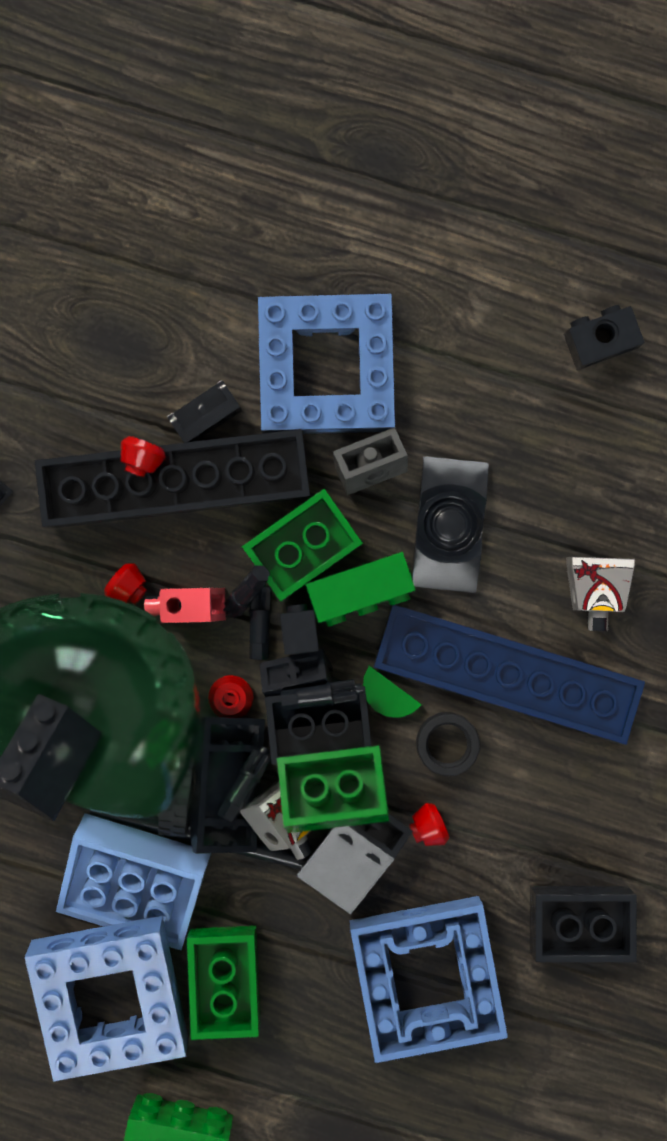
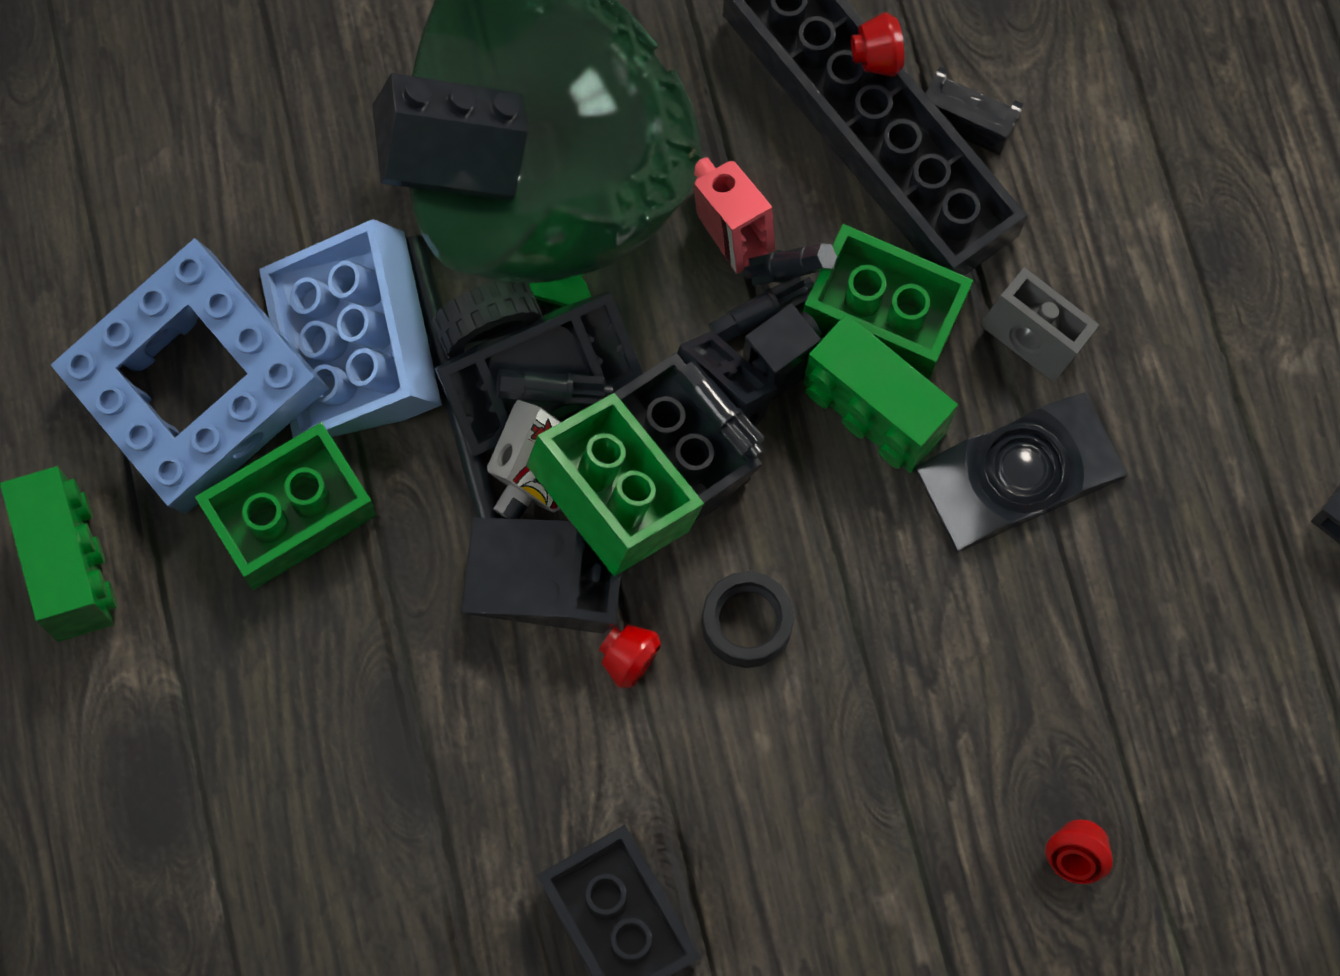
camera: 55 degrees right, 15 degrees down
red cone [104,563,147,606] -> none
red cone [208,675,253,718] -> none
medium blue brick [258,294,395,434] -> none
medium blue brick [350,896,508,1063] -> none
green tile [363,665,422,718] -> none
dark blue plate [373,605,645,745] -> none
torso [566,557,635,631] -> none

